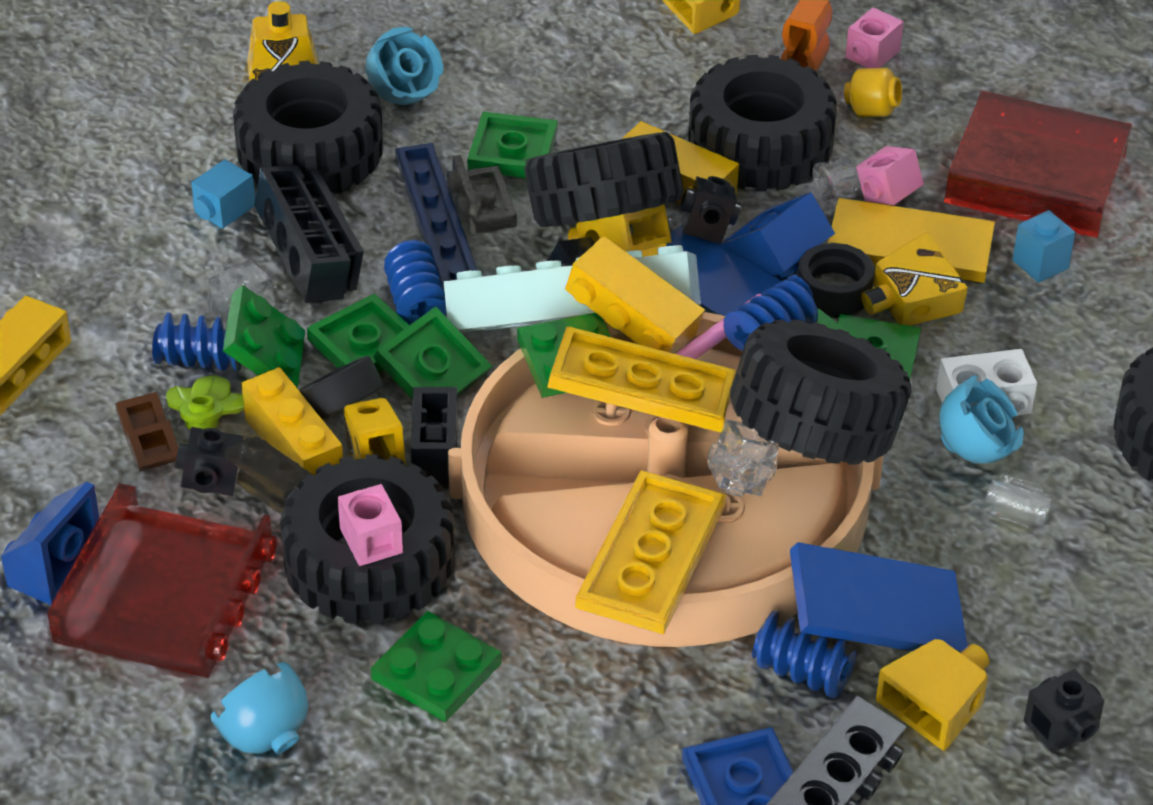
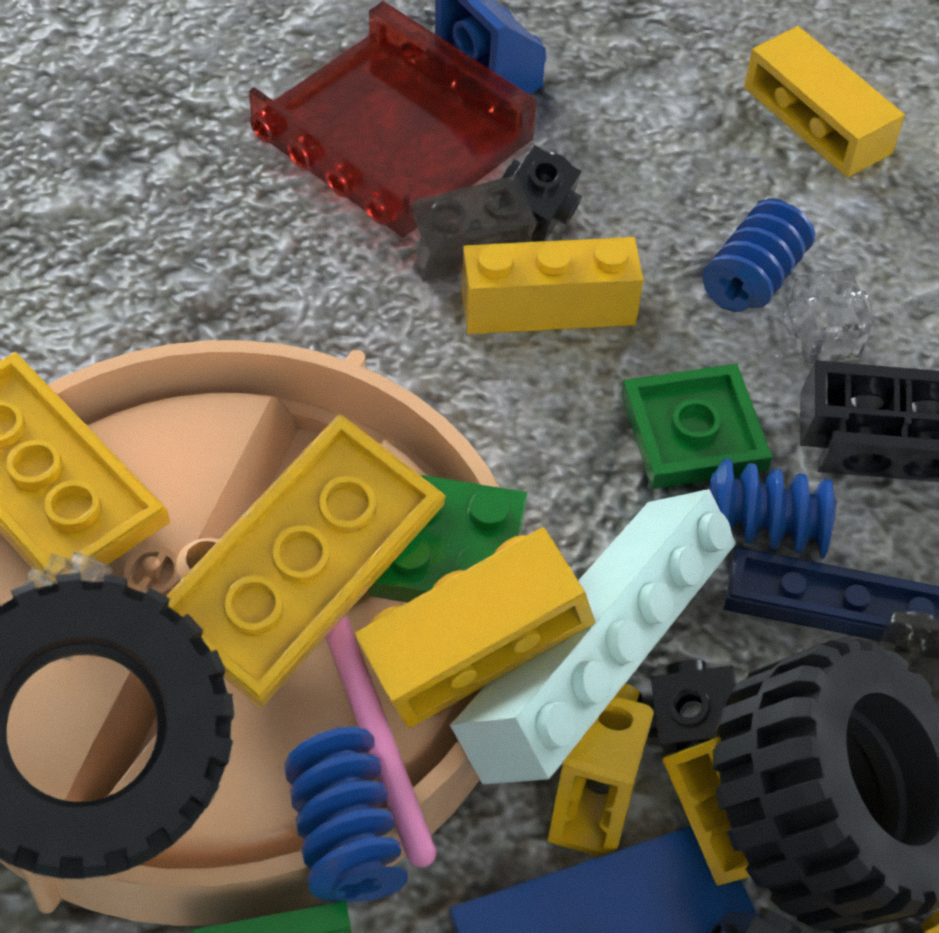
camera: 115 degrees right, 10 degrees up
reddish brown slope [115,392,178,471] -> none
lime plate [166,375,244,429] -> none
medium azure cylinder [210,662,308,754] -> none
green plate [223,285,305,388] -> none
black tyre [280,455,455,625] -> none
black tyre [299,356,384,419] -> none
bright pink brick [338,484,403,566] -> none
yellow torso [343,398,406,465] -> none
green plate [371,611,502,722] -> none
green plate [373,306,492,400] -> none
black brick [410,387,458,486] -> none

